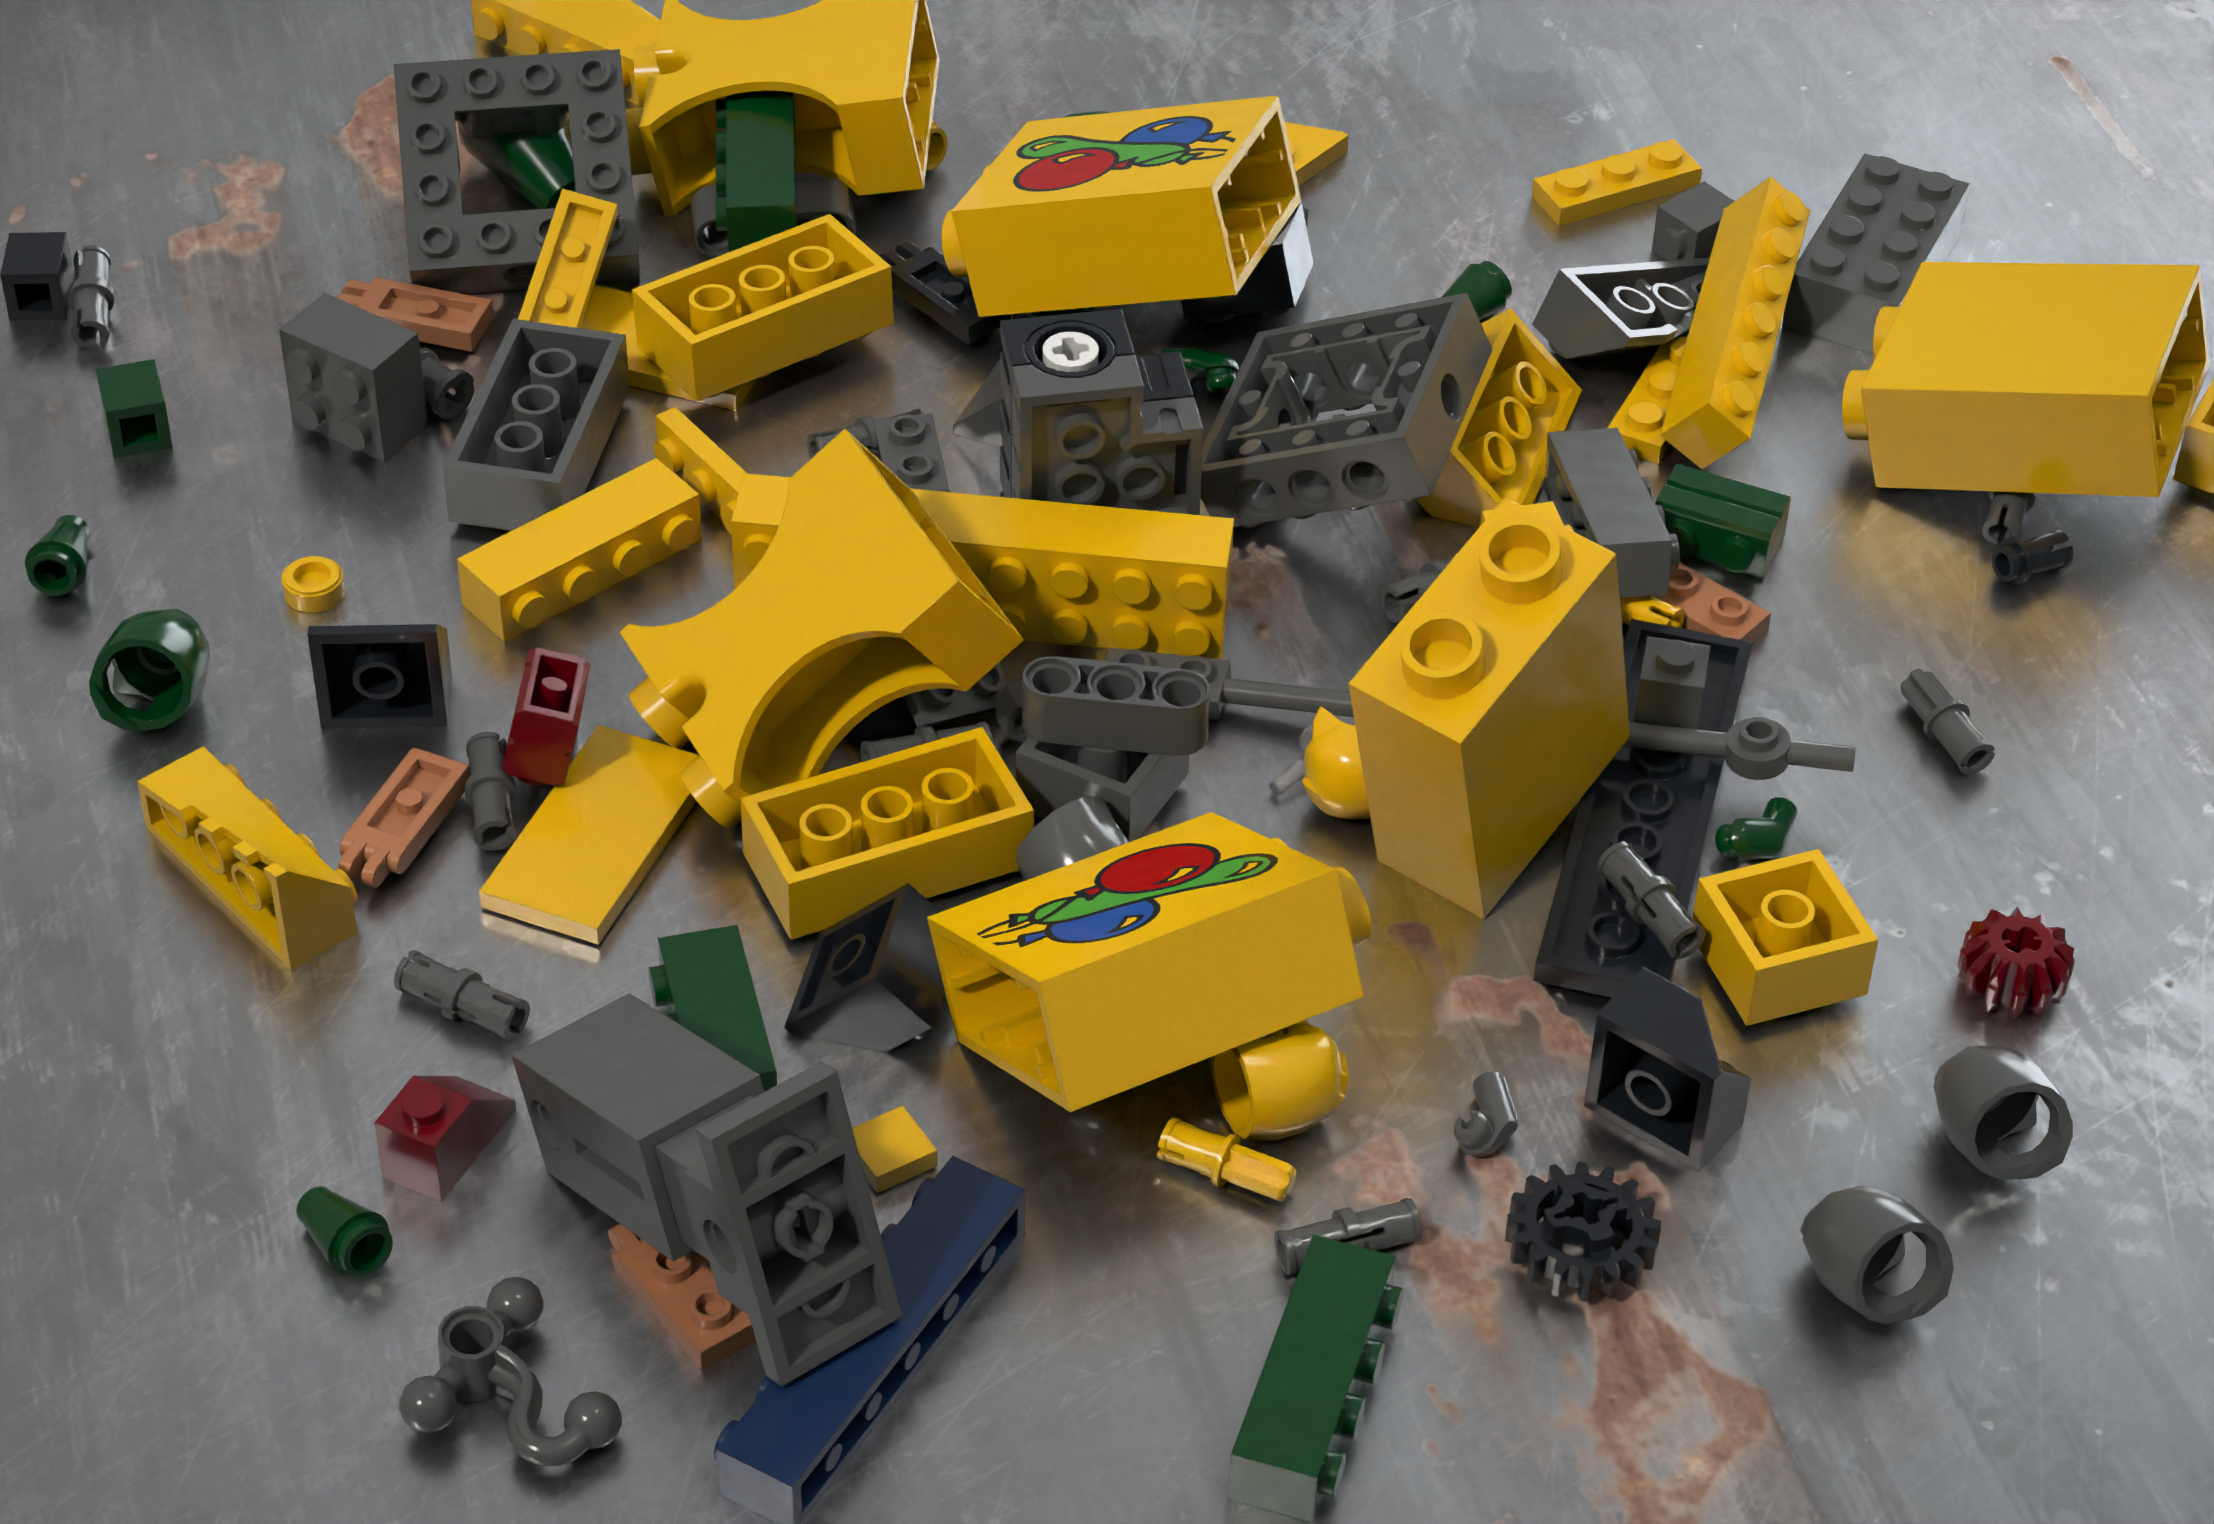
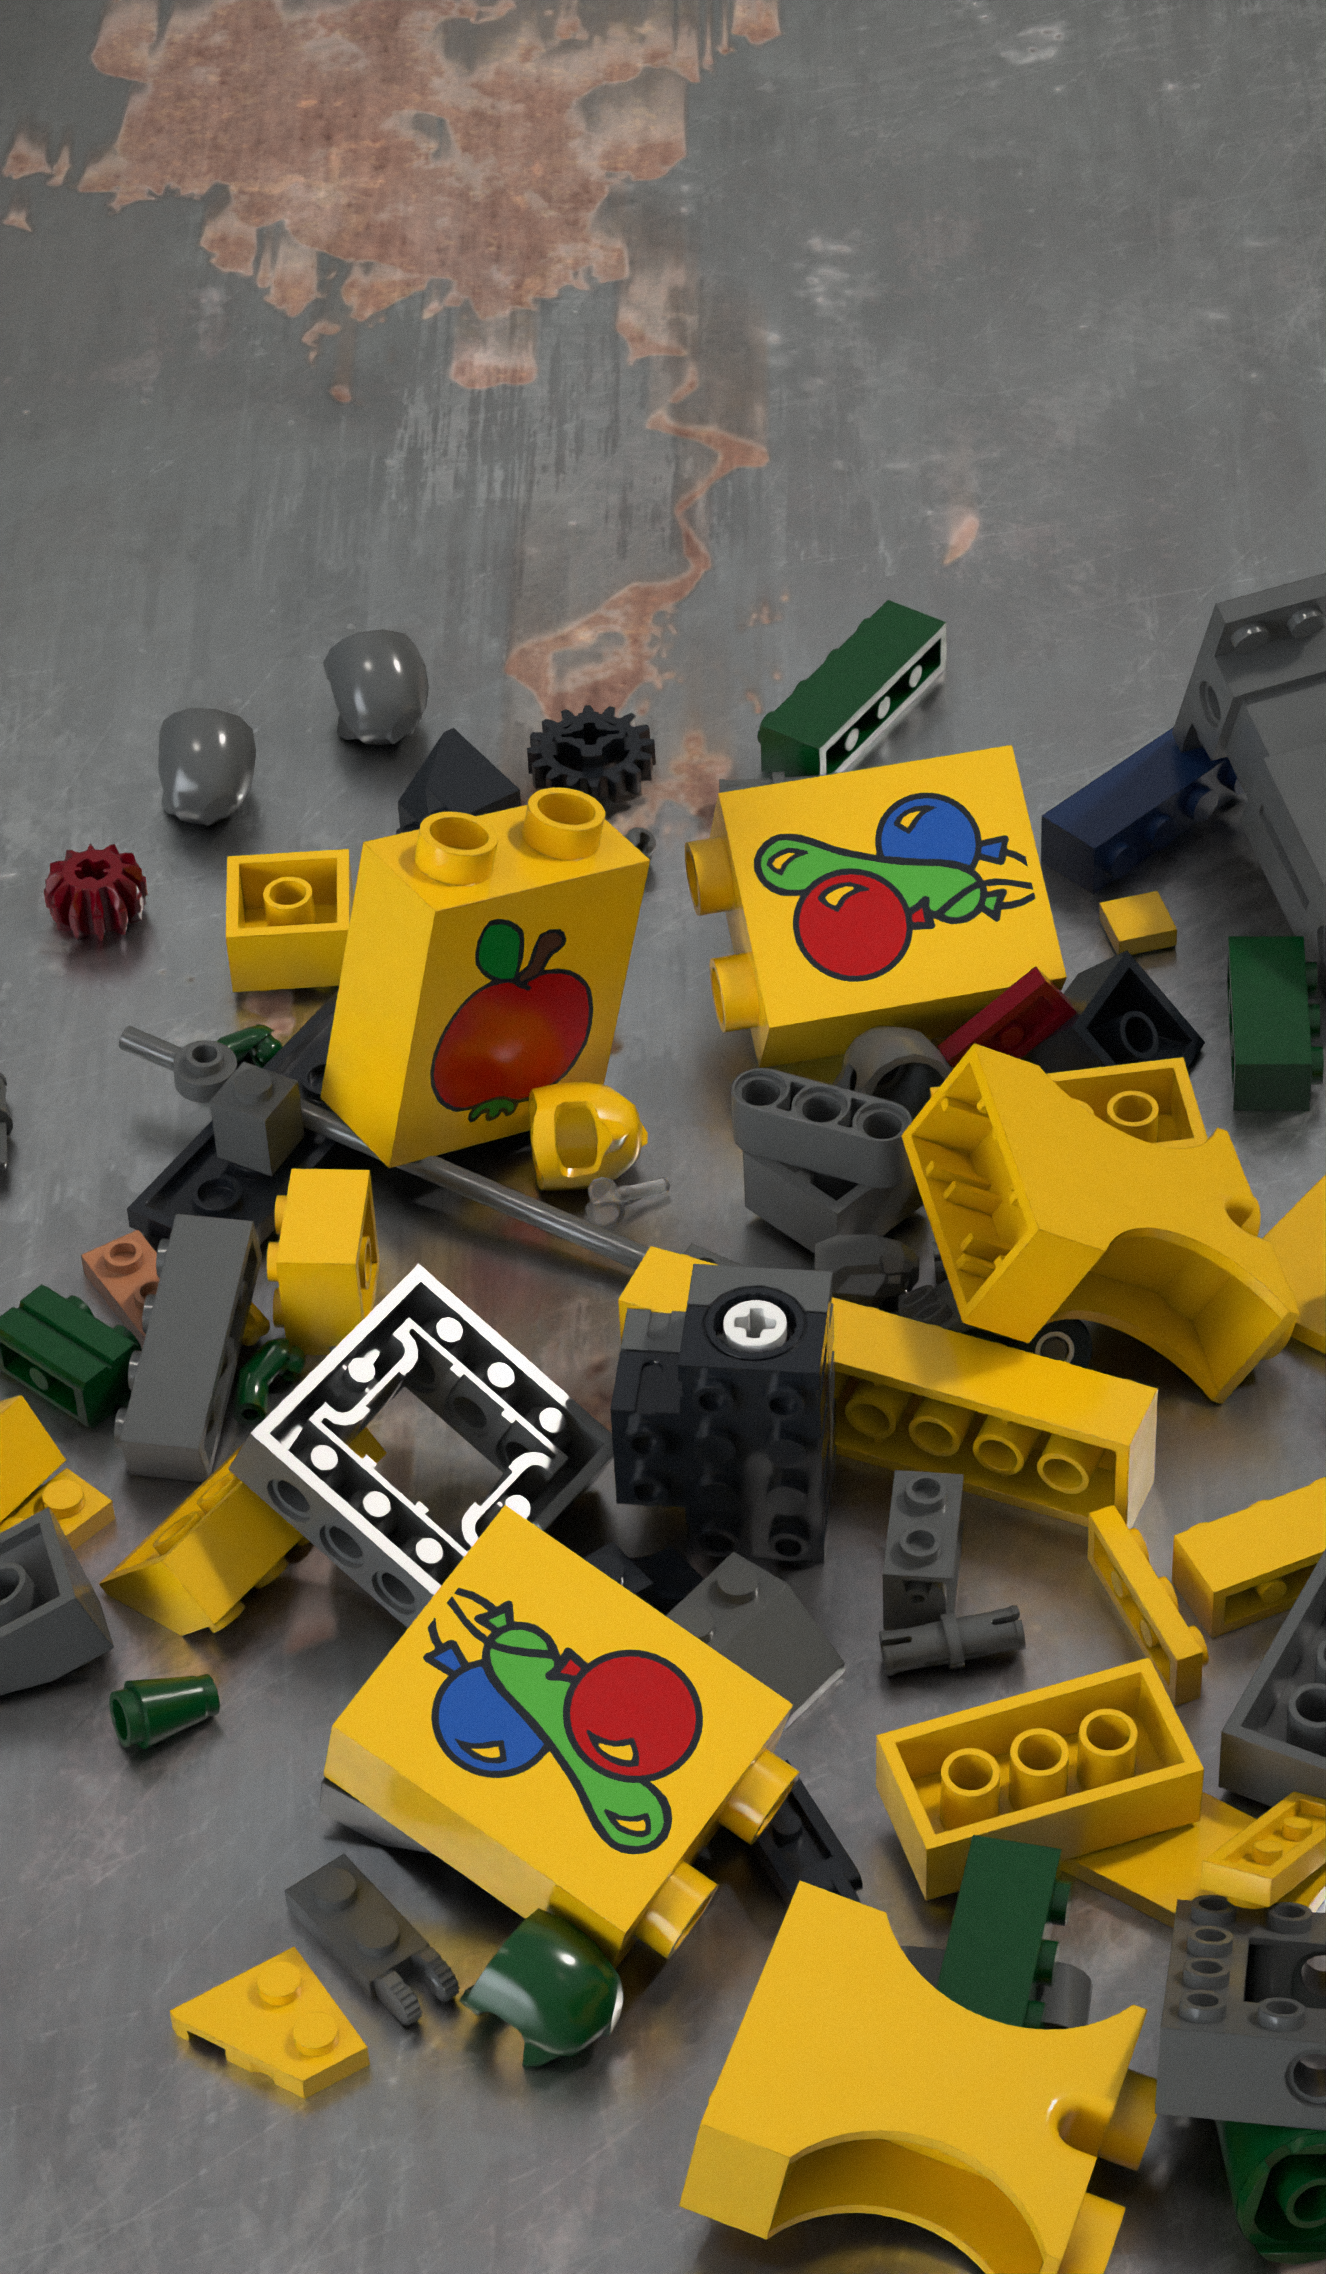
camera: 160 degrees left, 0 degrees up
none -> dark red plate [937,966,1077,1068]

